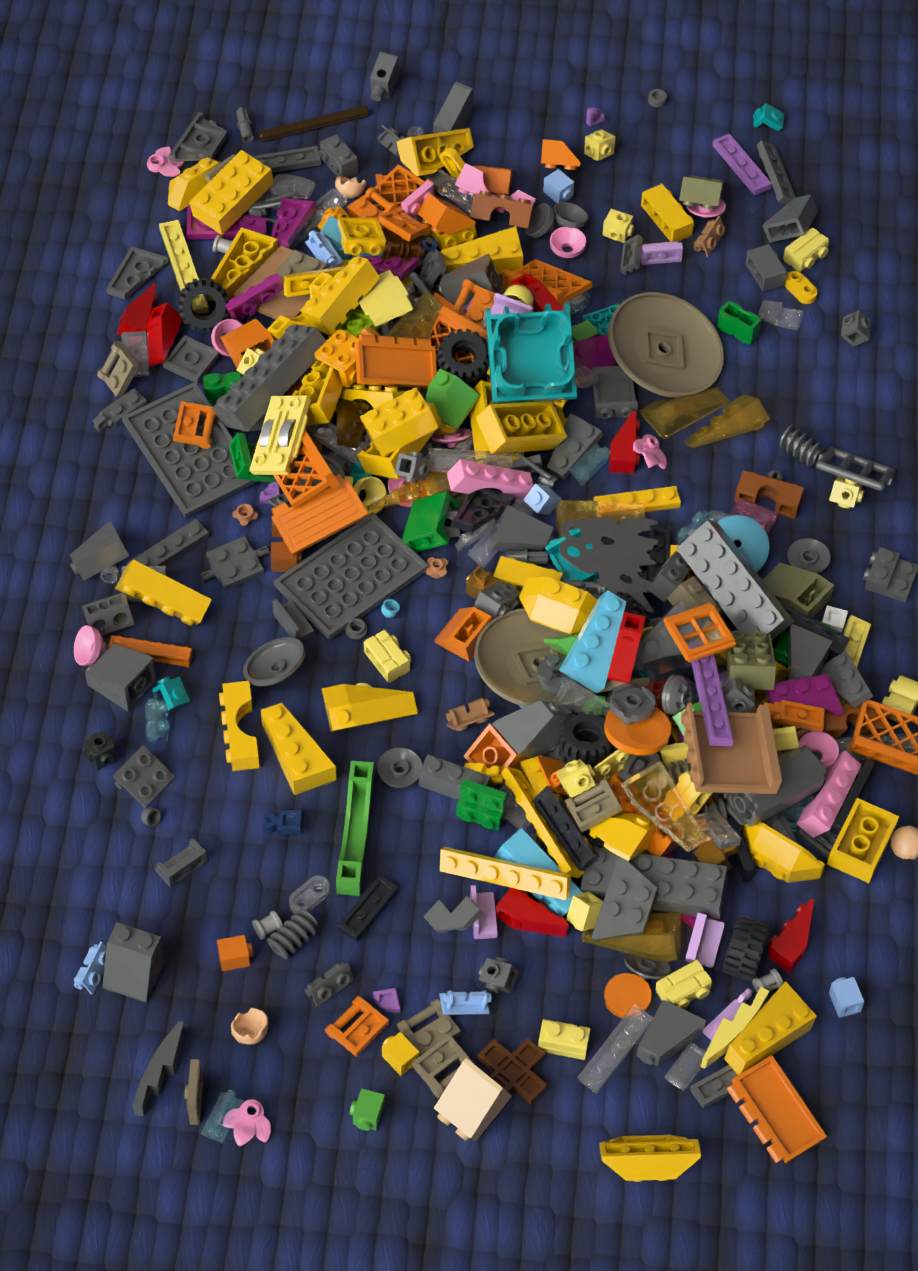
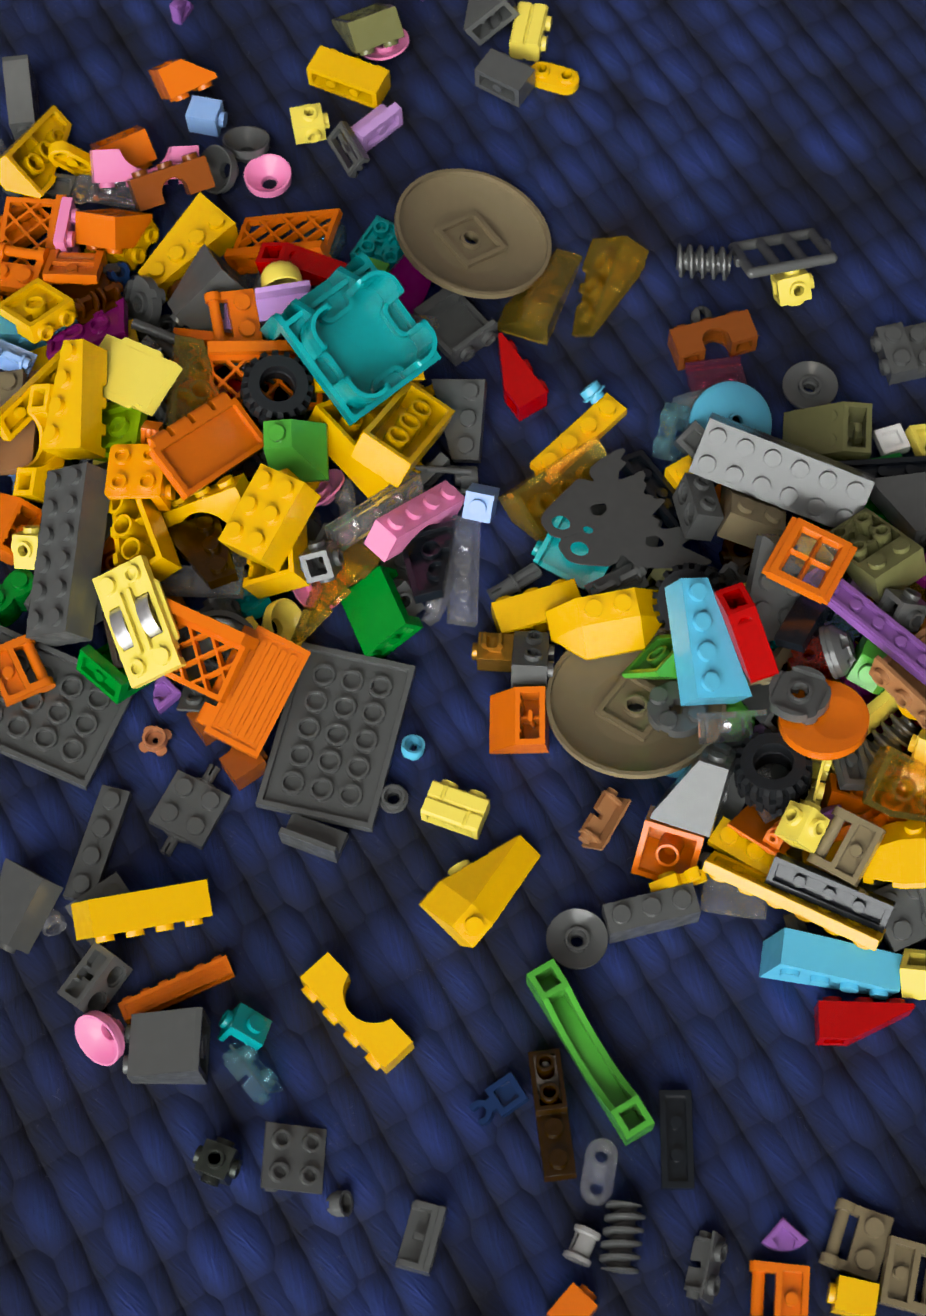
camera: 30 degrees left, 10 degrees up
dark grey dish [243,637,305,687] -> none
yellow wedge [261,703,336,795] -> none
dark grey tile [424,896,483,933] -> none
nougat plate [426,557,448,578] -> none
light blue hinge [439,990,491,1015] -> none
yellow plate [440,847,571,900] -> none
green plate [456,779,507,831] -> none
lavender panel [470,885,497,939] -> none
dark grey brick [479,957,519,994] -> none
dark grey slope [487,505,554,552] -> none
clear light blue hinge [569,443,610,486] -> none
light yellow brick [584,129,615,161] -> none
bright pink plate [633,434,667,470] -> none
medium nougat hinge [694,216,725,257] -> none
green brick [717,301,761,344] -> none
clear slope [758,300,804,330] -> none
dark grey brick [841,310,872,347] -> none
none -> dark brown slope [528,1048,577,1182]
none -> medium azure plate [579,380,605,405]

